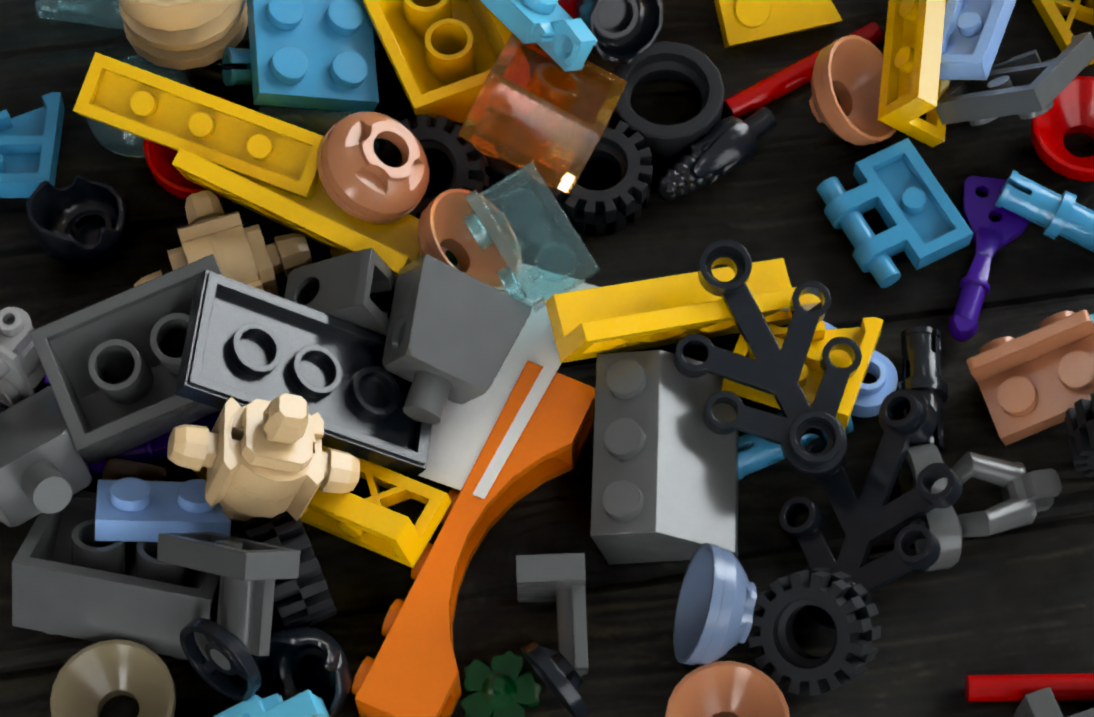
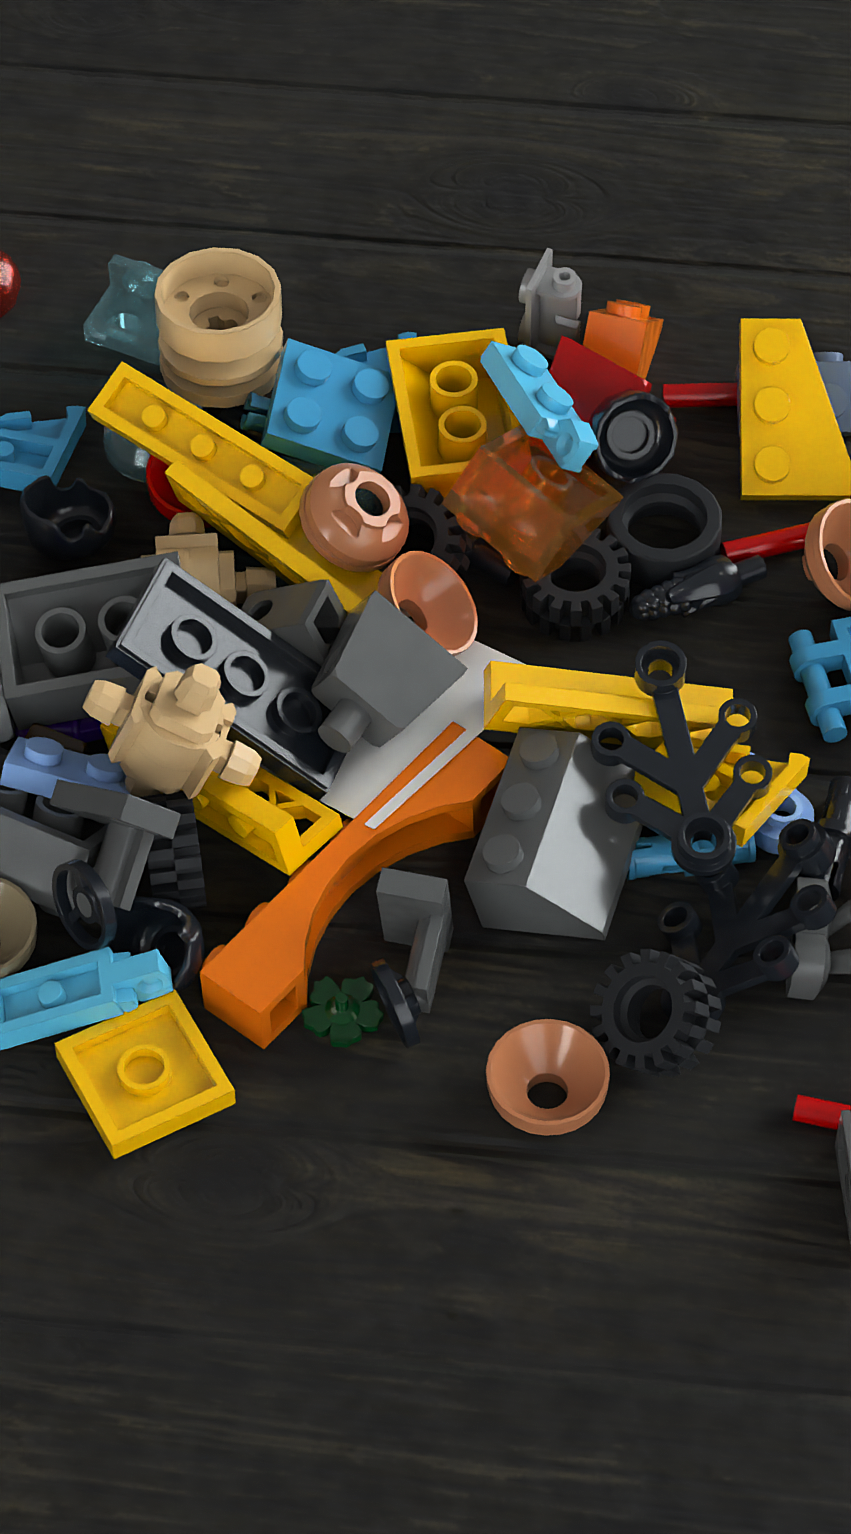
camera: 15 degrees right, 10 degrees down
clear light blue bracket [462,161,600,312] -> none
sand blue piece [673,543,757,666] -> none

